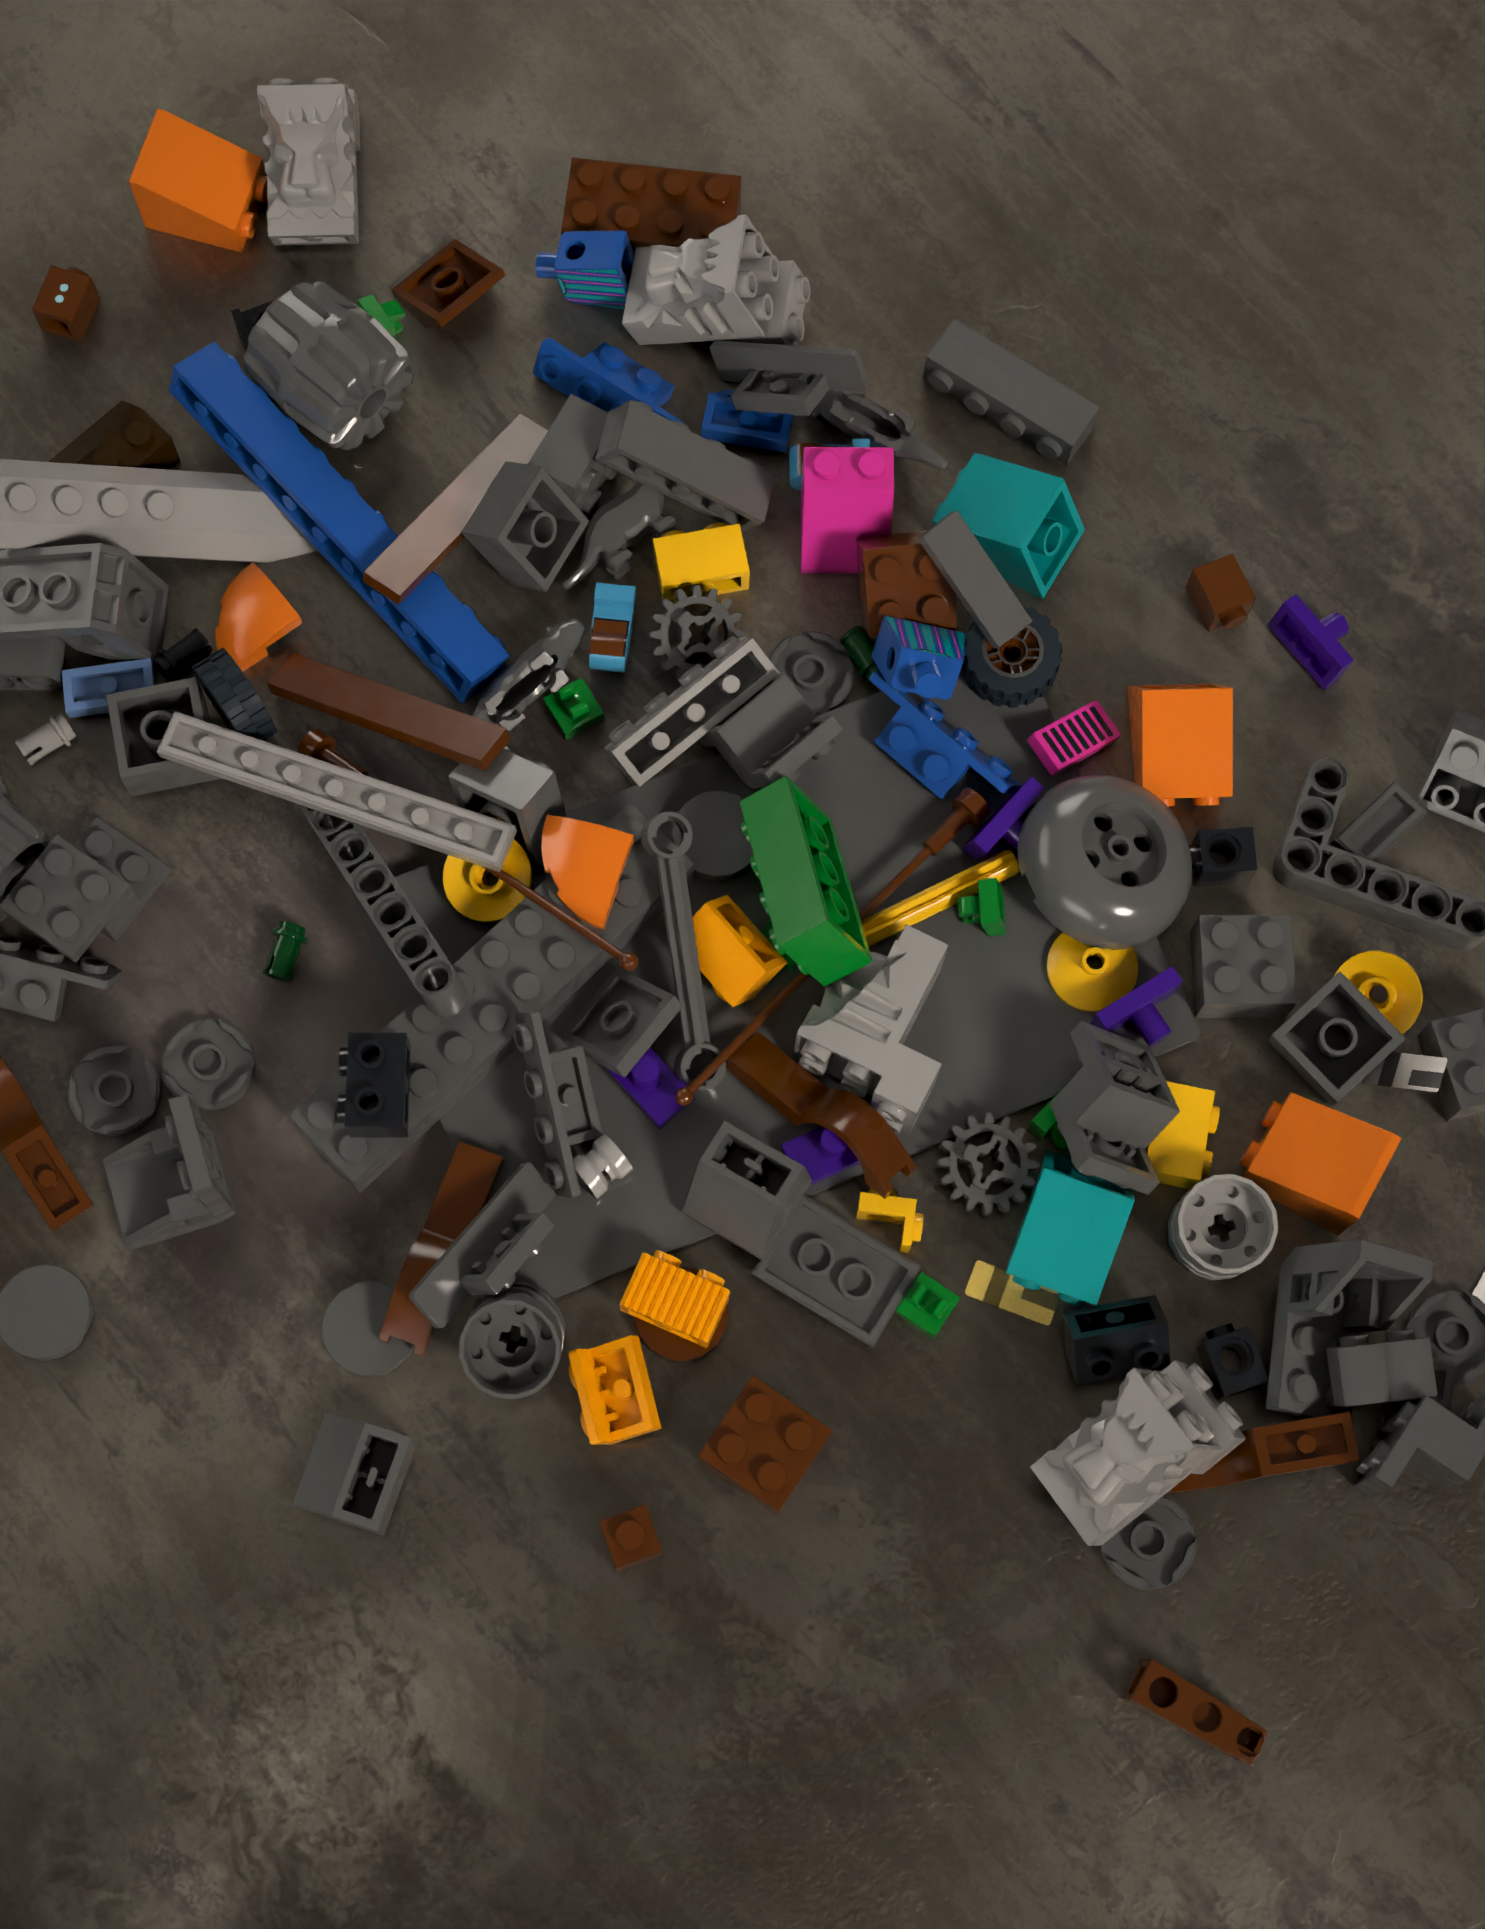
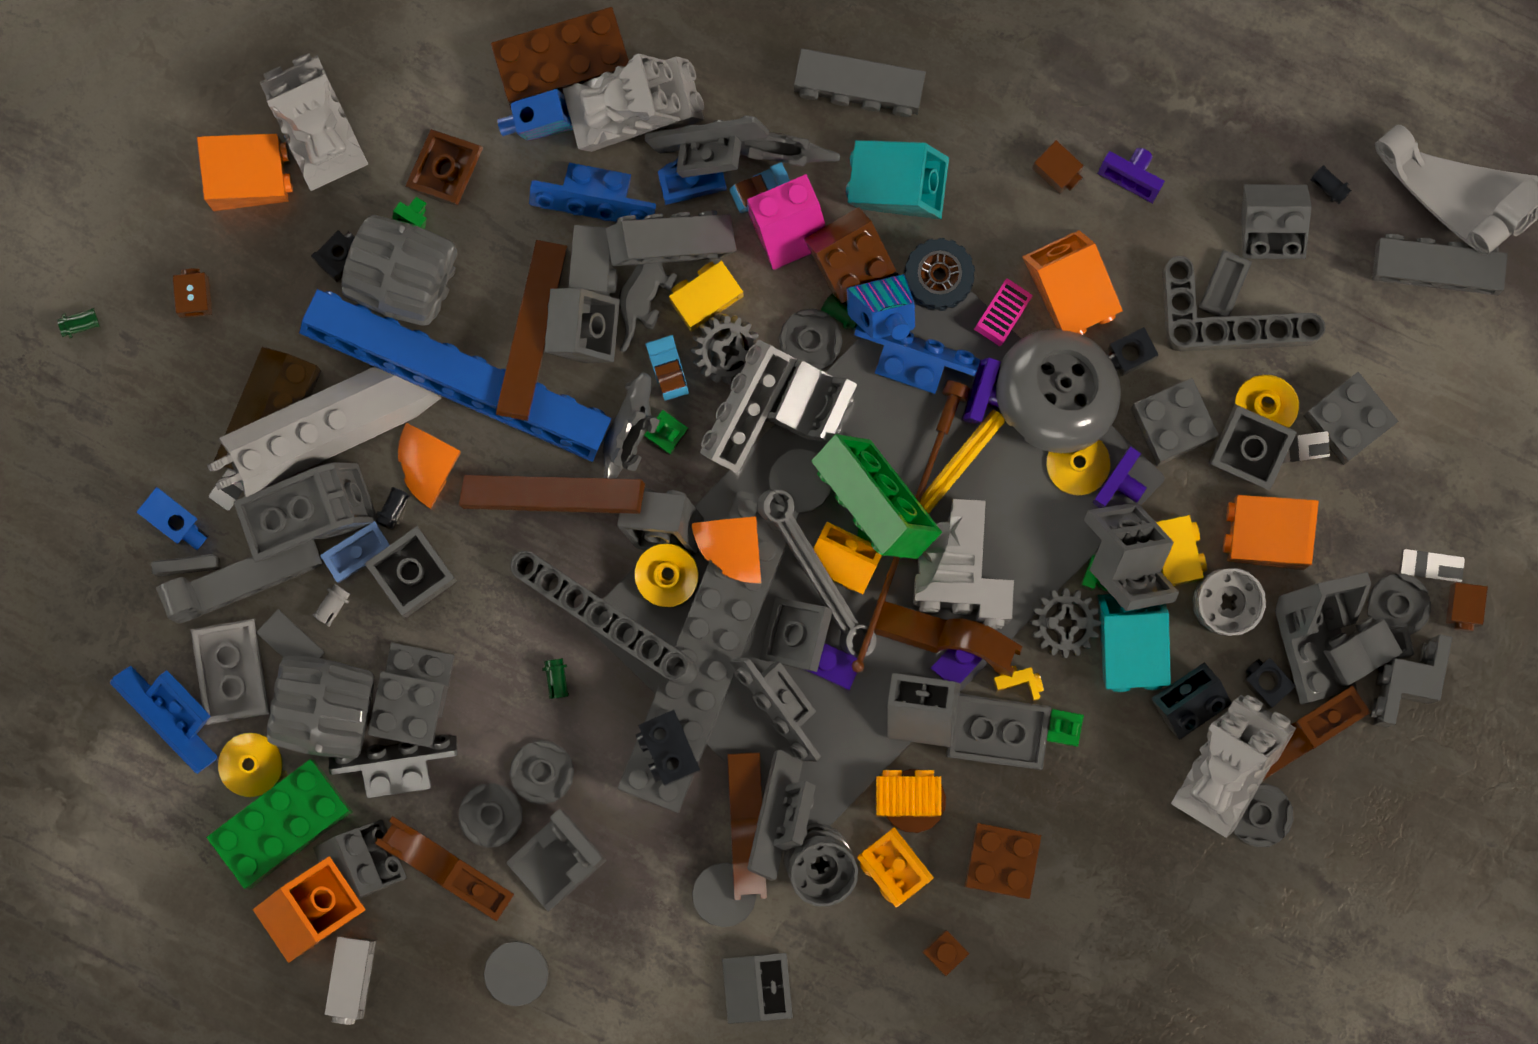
camera: 20 degrees left, 10 degrees up
light grey tile [157,711,517,872] -> none
black wheel [192,648,277,741] -> none
reddish brown piece [297,728,638,971] -> none
light grey wheel [573,1134,633,1200] -> none
dark grey tile [917,510,1033,649] -> none
green tile [958,878,1006,937] -> none
clear yellow sticker [965,1260,1059,1326] -> none
reddish brown leg [1122,1659,1269,1767] -> none

